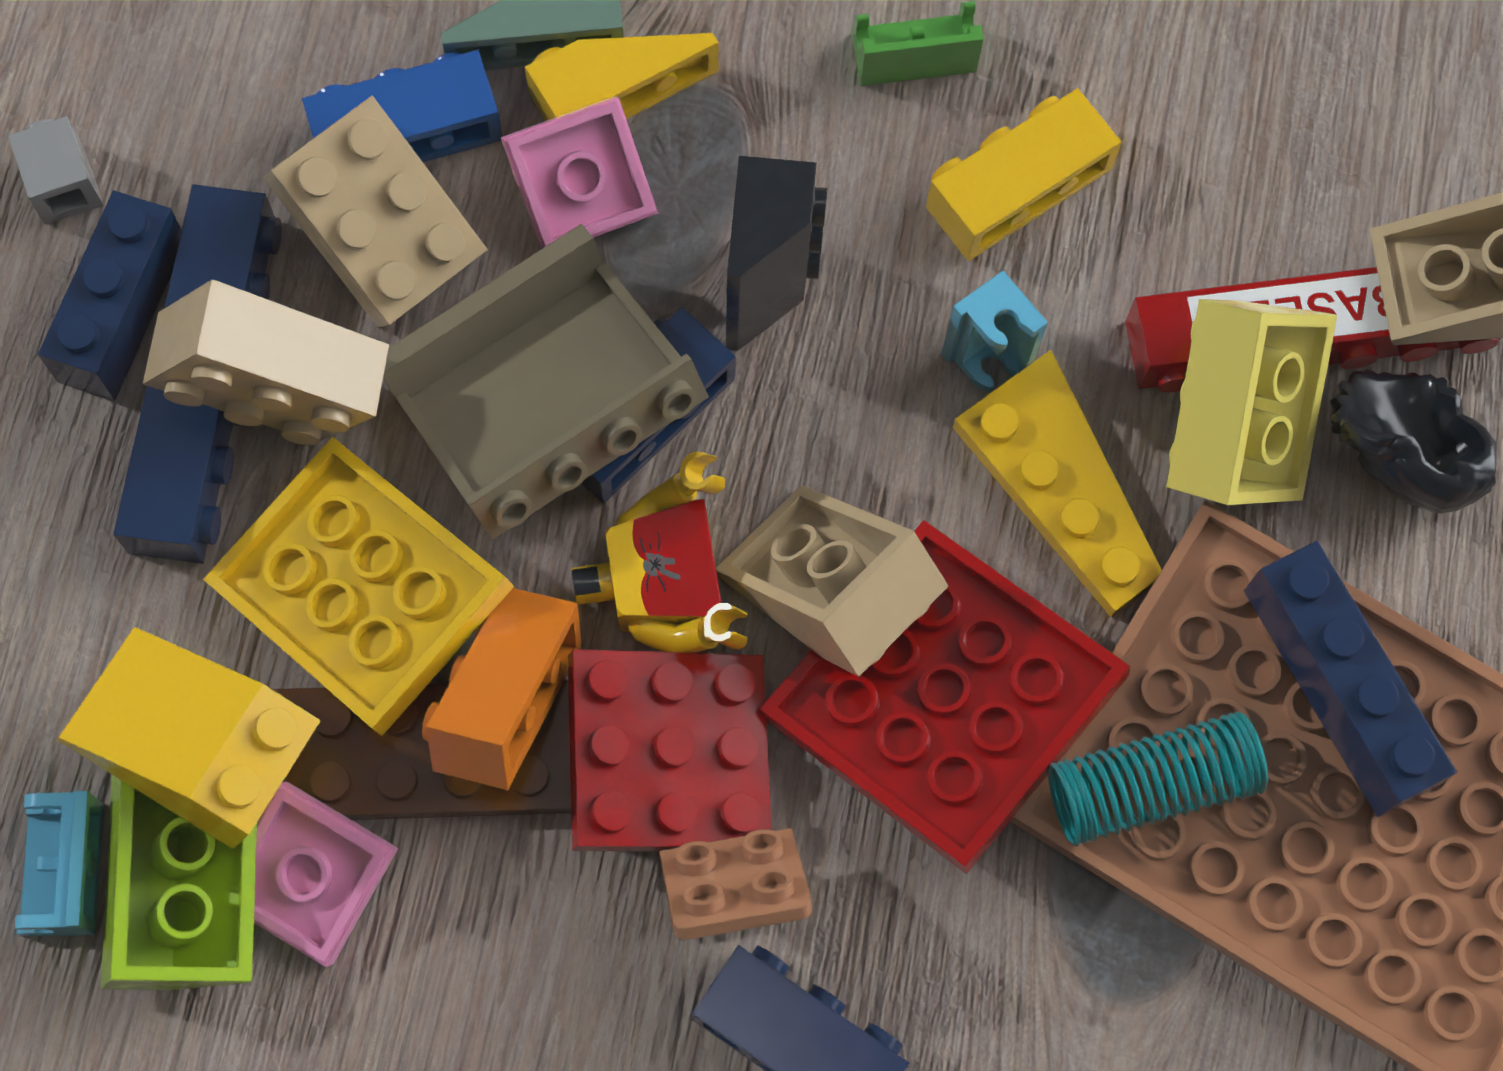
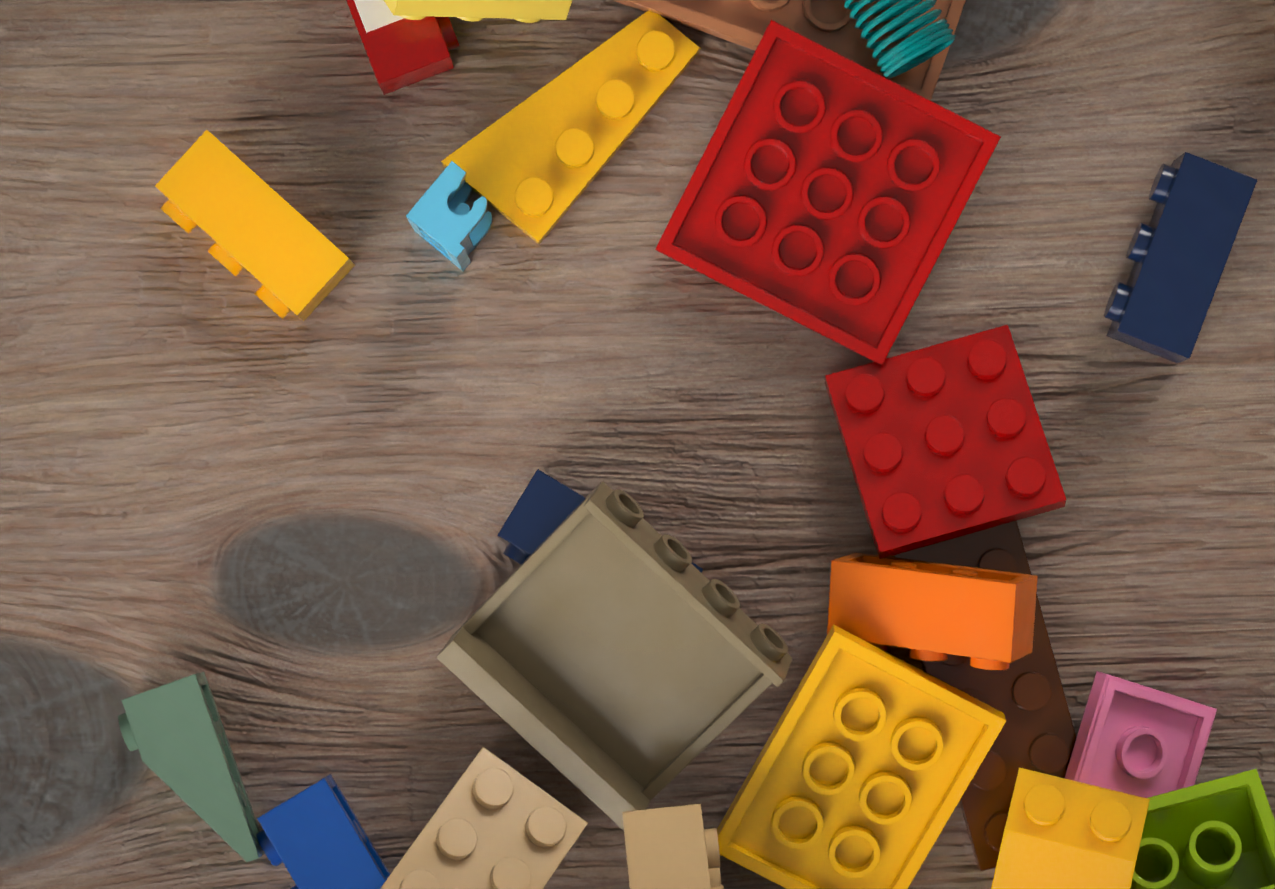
camera: 110 degrees left, 15 degrees up
bright pink tile [500,96,658,249] -> none
yellow slope [525,33,719,121] -> none
torso [571,451,748,653] -> none
nougat bracket [660,828,812,940] -> none
tan slope [716,485,948,676] -> none
black slope [726,156,827,351] -> none
bright green hinge [851,1,984,86] -> none

